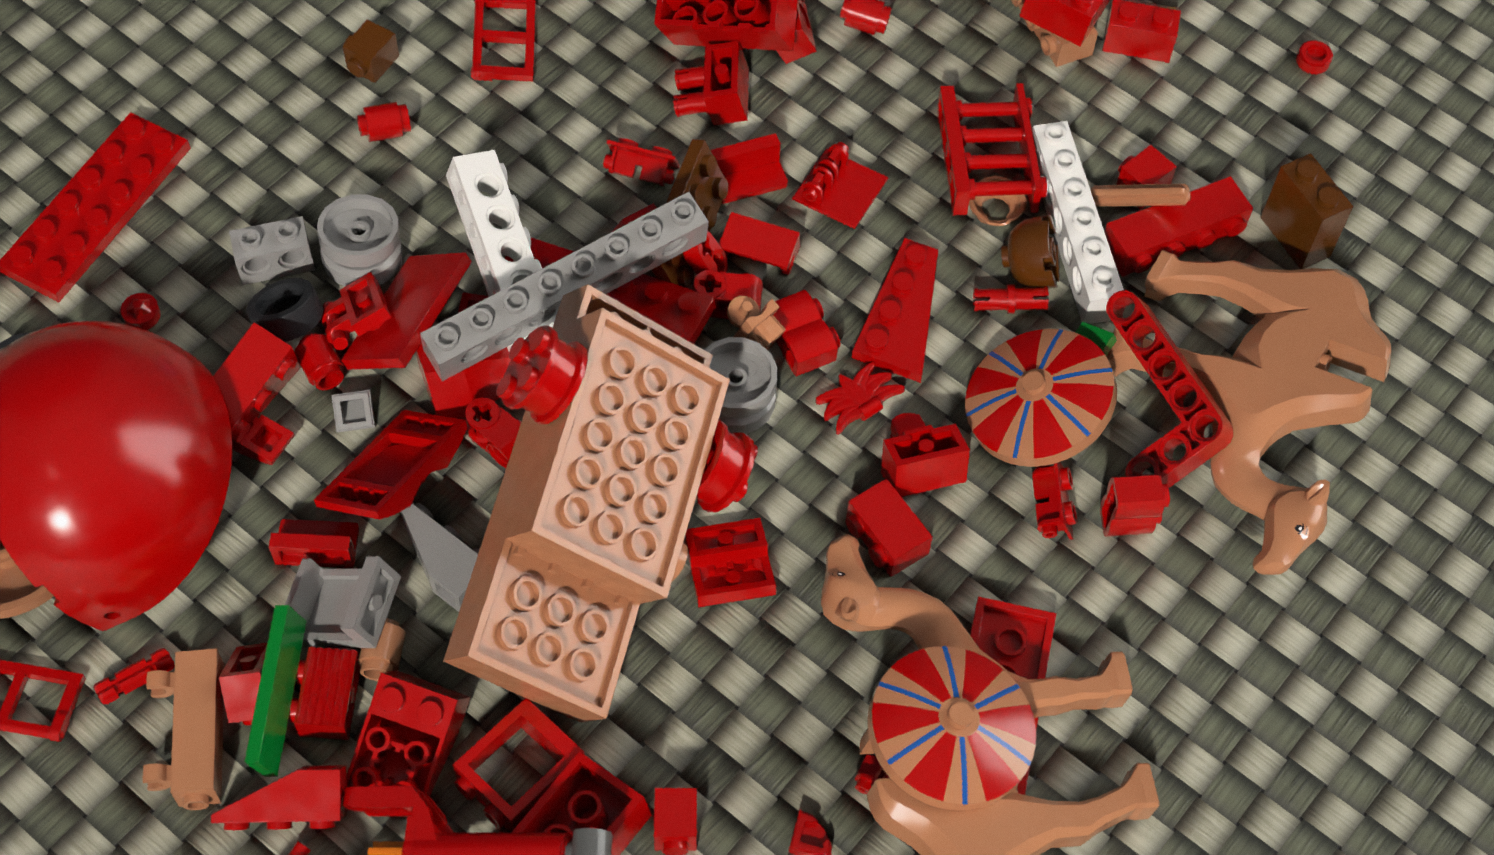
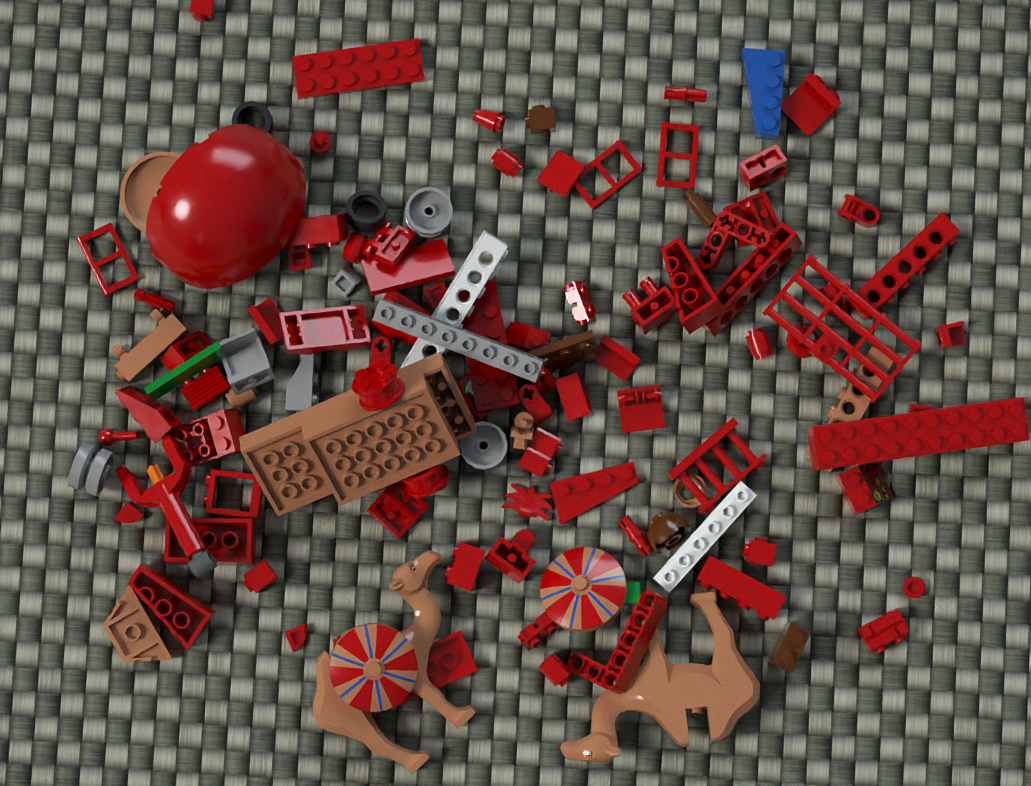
camera: 60 degrees right, 25 degrees up
light grey brick [229,216,315,285] -> none
nougat axle [1090,184,1191,207] -> none
none -> red cone [472,109,506,133]
none -> red piece [537,150,586,198]
none -> red brick [857,609,910,654]

